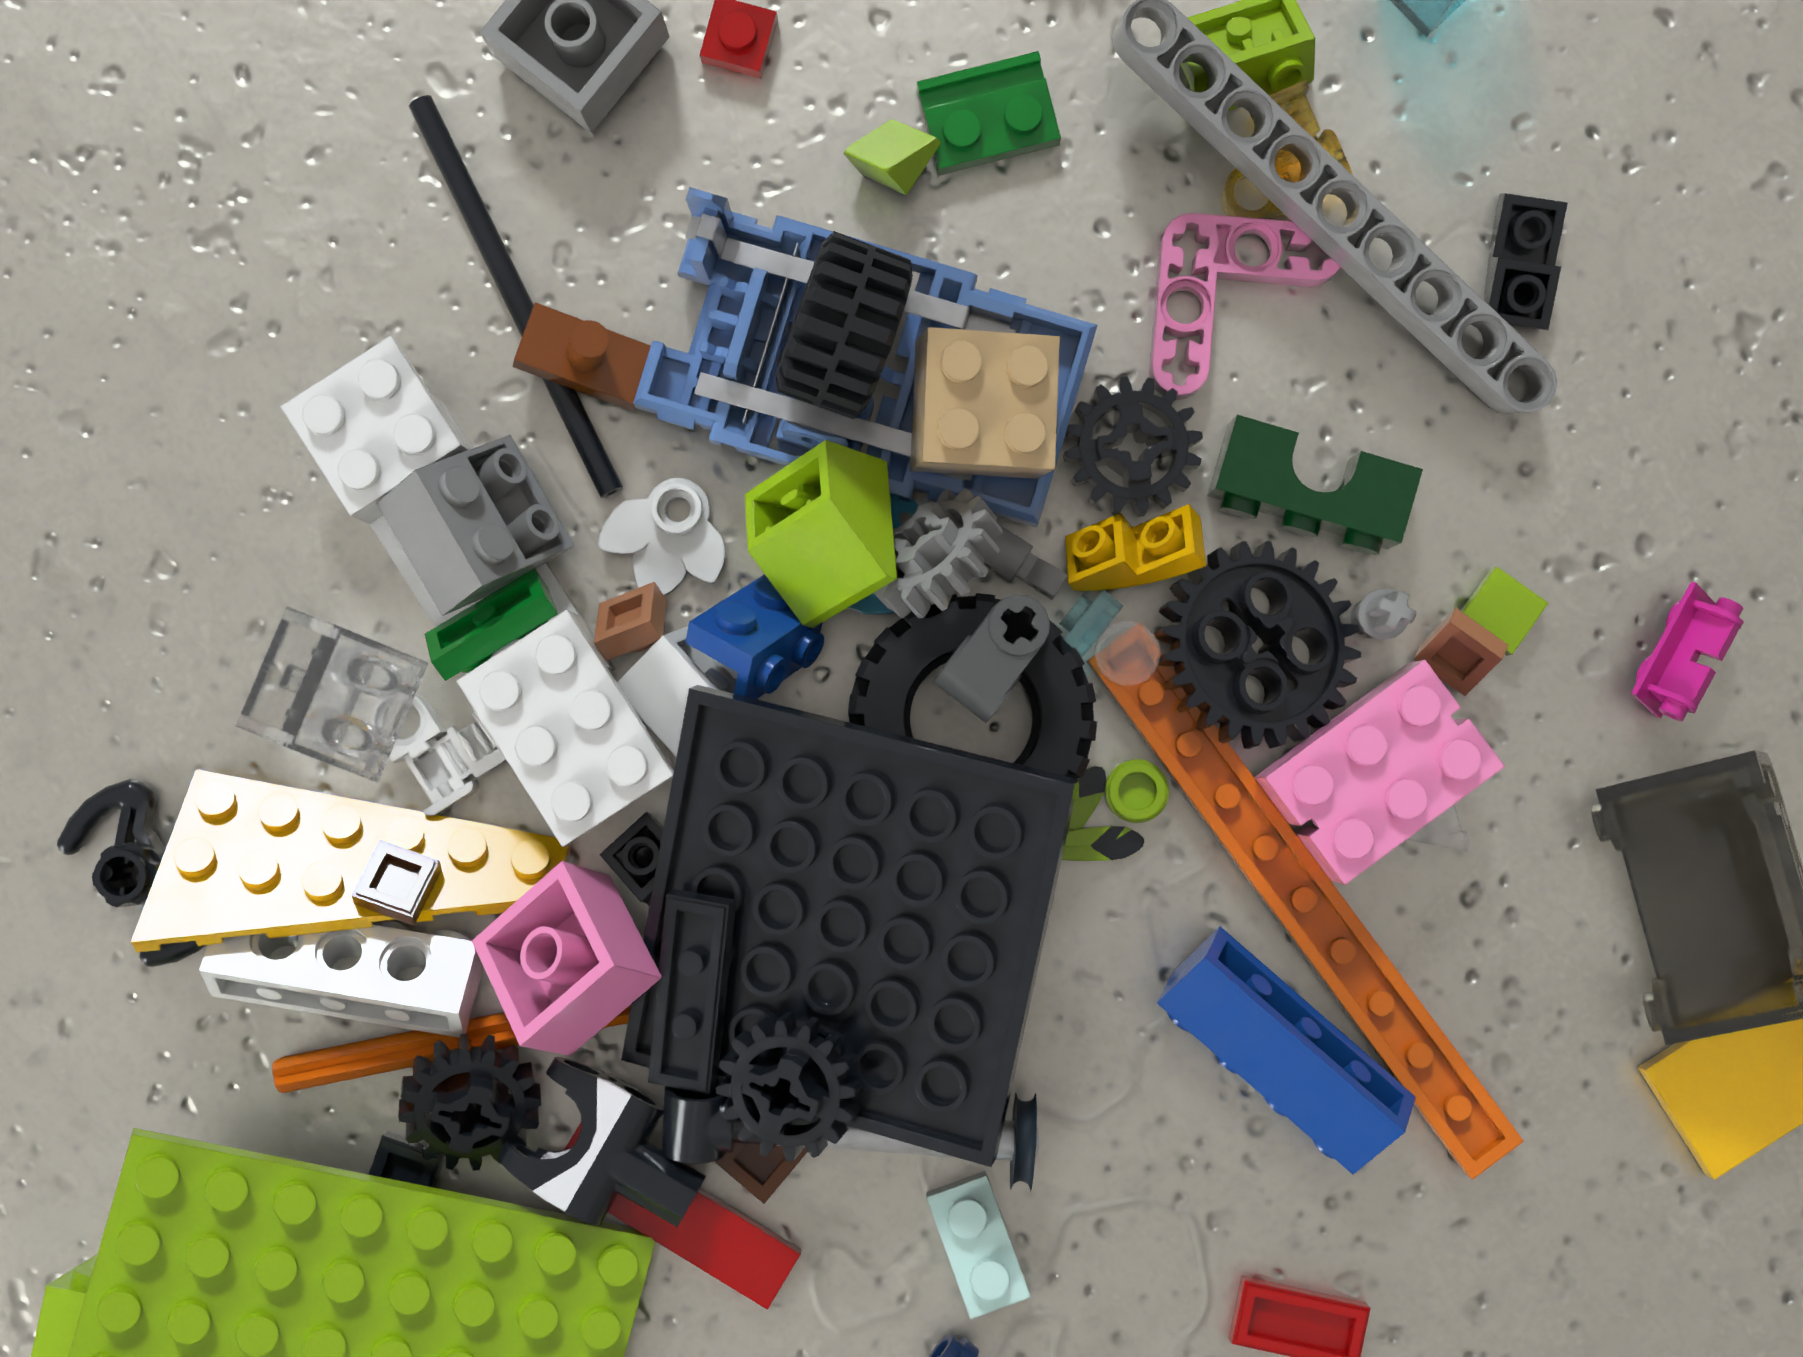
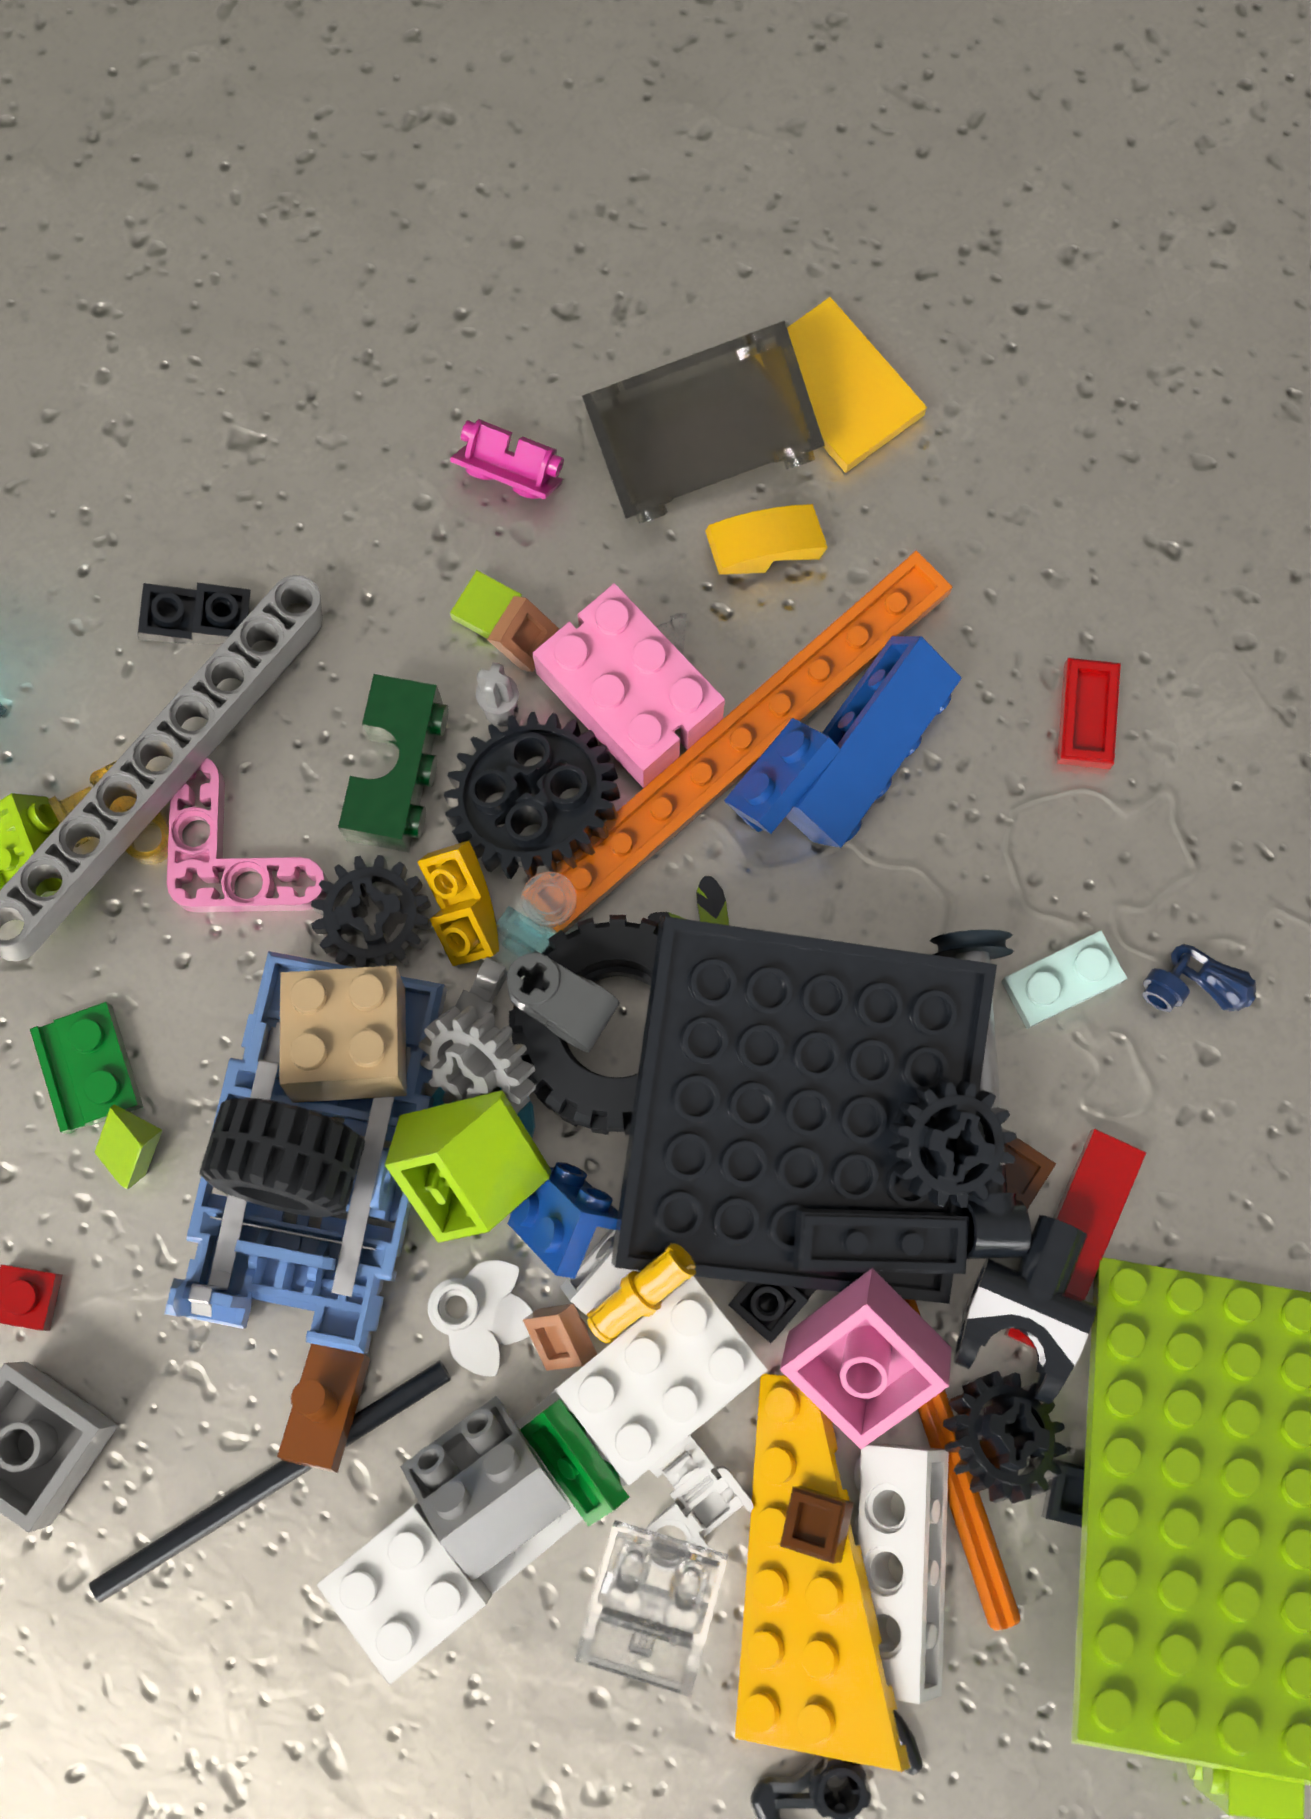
camera: 100 degrees left, 10 degrees down
lime tile [1104,759,1169,823] -> none
none -> yellow pin [587,1243,696,1343]
none -> yellow slope [705,504,828,575]
none -> blue bracket [724,718,841,834]

